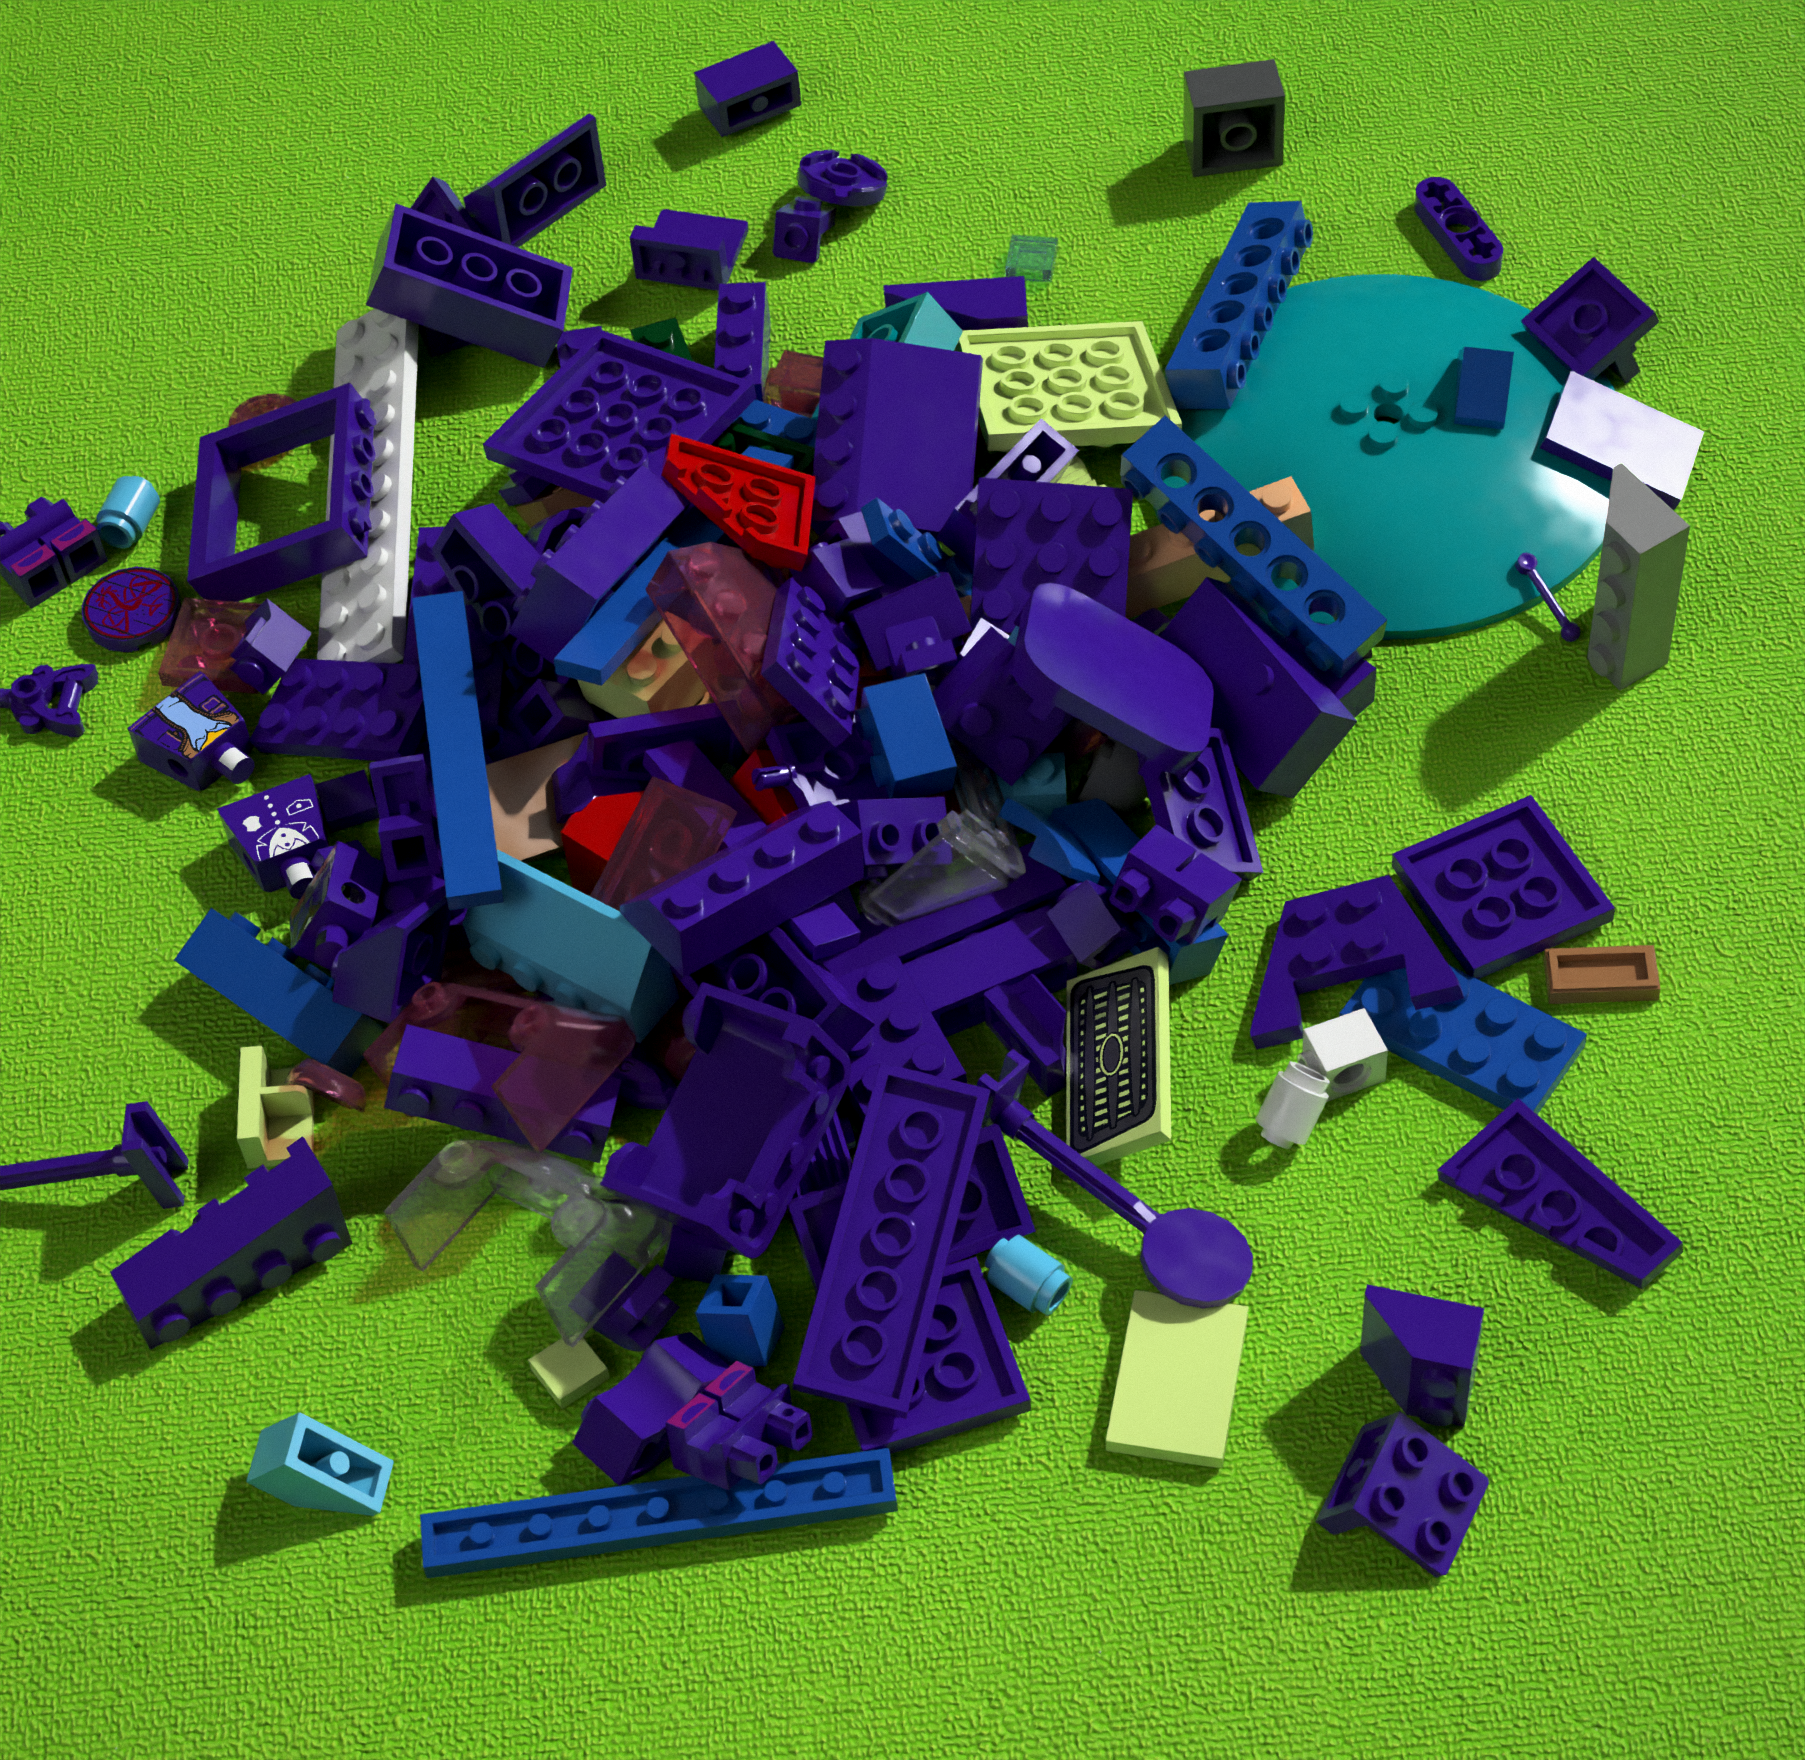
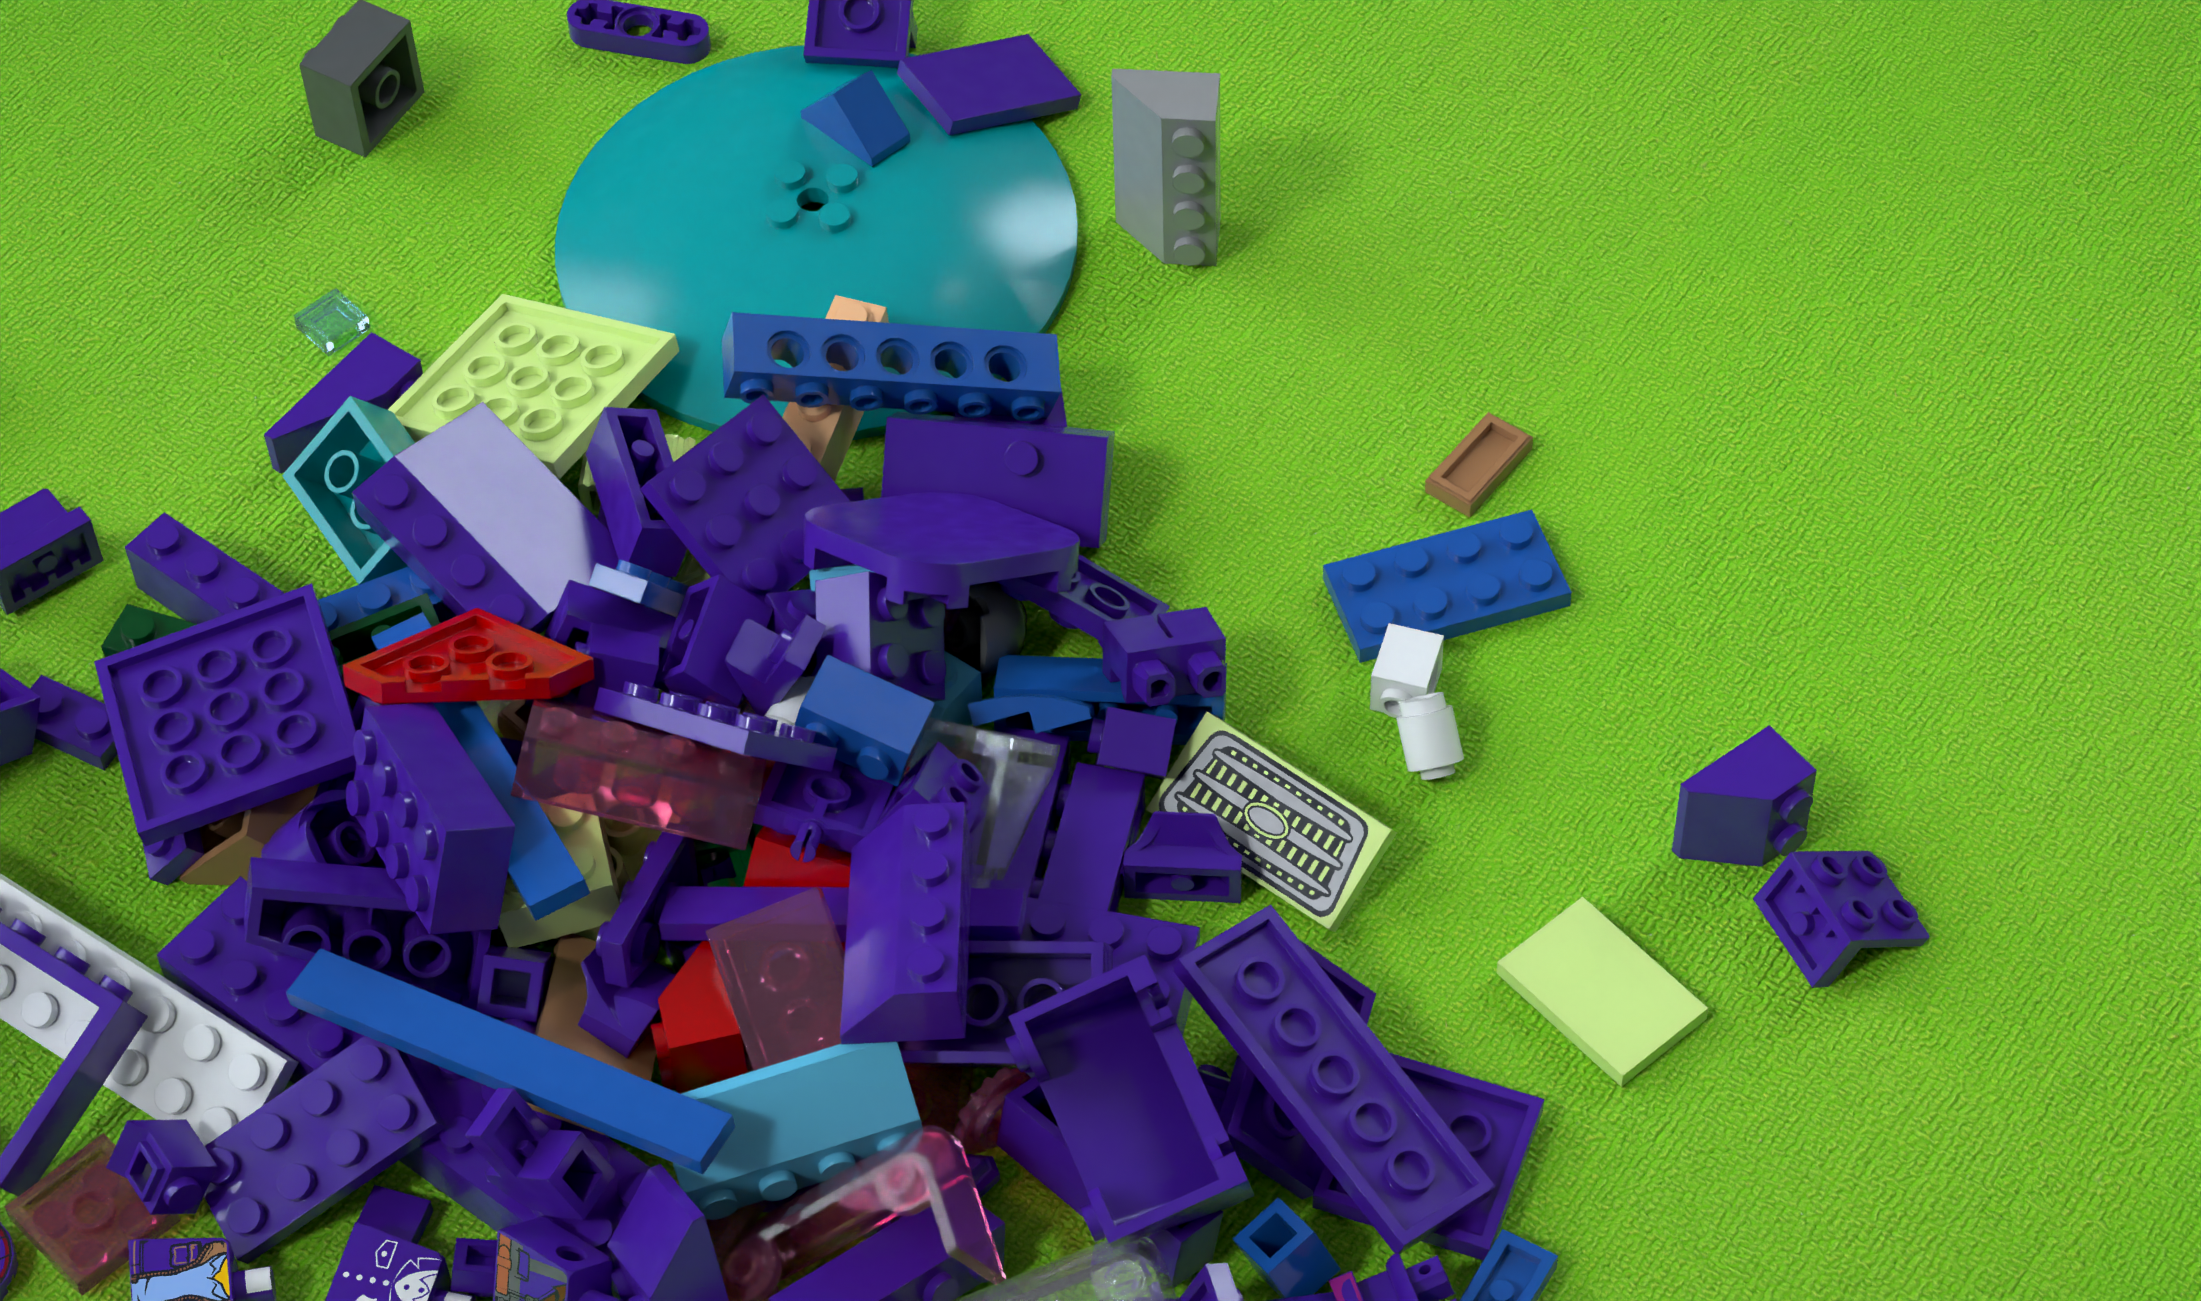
camera: 55 degrees left, 0 degrees up
clear pink brick [765,350,824,418] -> none
dark purple bracket [773,196,836,263] -> none
dark purple tile [796,150,888,207] -> none
dark purple piece [976,1049,1253,1308] -> none
medium azure brick [985,1235,1073,1316] -> none
blue brick [1165,201,1313,409] -> none
dark purple wing [1250,875,1464,1050] -> none
dark purple plate [1392,795,1615,979] -> none
dark purple wing [1437,1098,1683,1289] -> none
dark purple hinge [1515,553,1581,642] -> none

